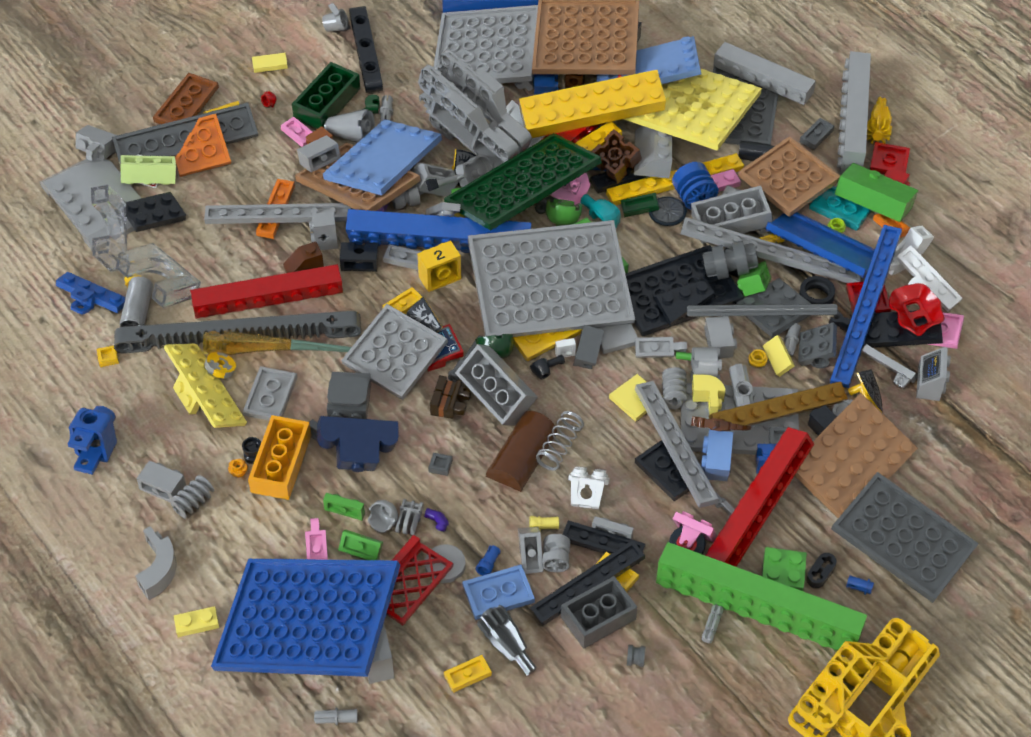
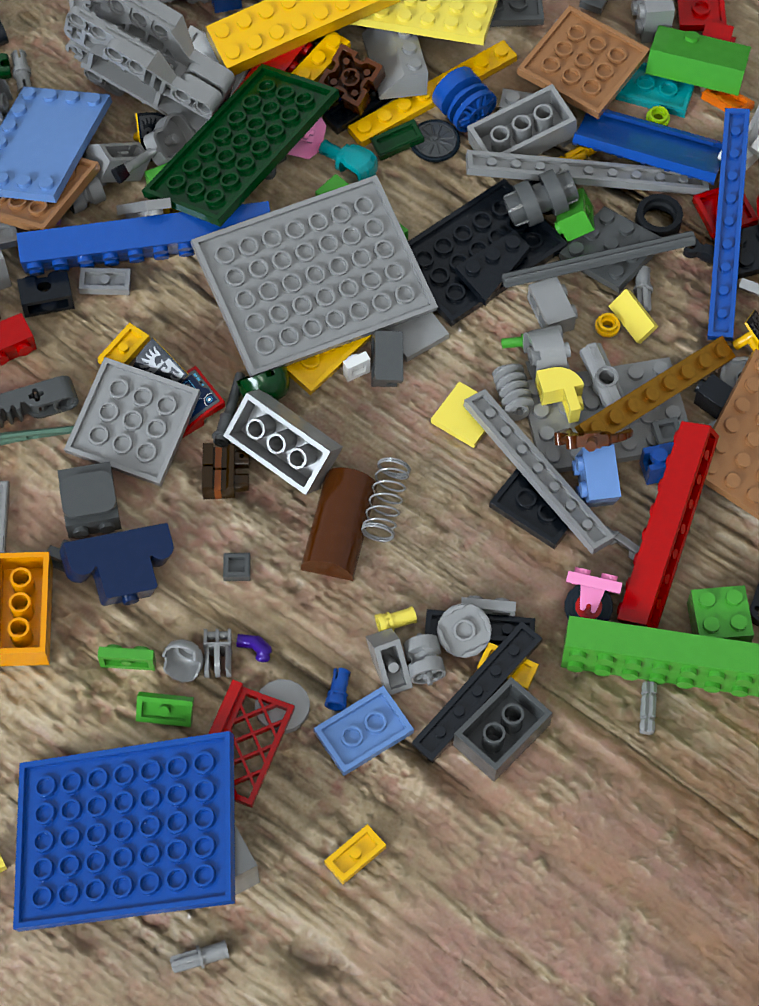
camera: 15 degrees left, 10 degrees up
bright pink plate [305,518,328,560] -> none
yellow brick [417,240,461,292] -> none
dark grey piece [477,605,537,675] -> none
black bar [530,355,565,380] -> none
bright green cylinder [546,199,583,226] -> none
white piece [568,467,610,510] -> none
dark grey wheel [627,644,645,667] -> none
light grey plate [635,337,687,358] -> none
bright pink plate [711,169,741,192] -> none
black brick [738,141,775,161] -> none
dark grey plate [798,322,837,368] -> none
none -> light grey tile [437,603,492,658]

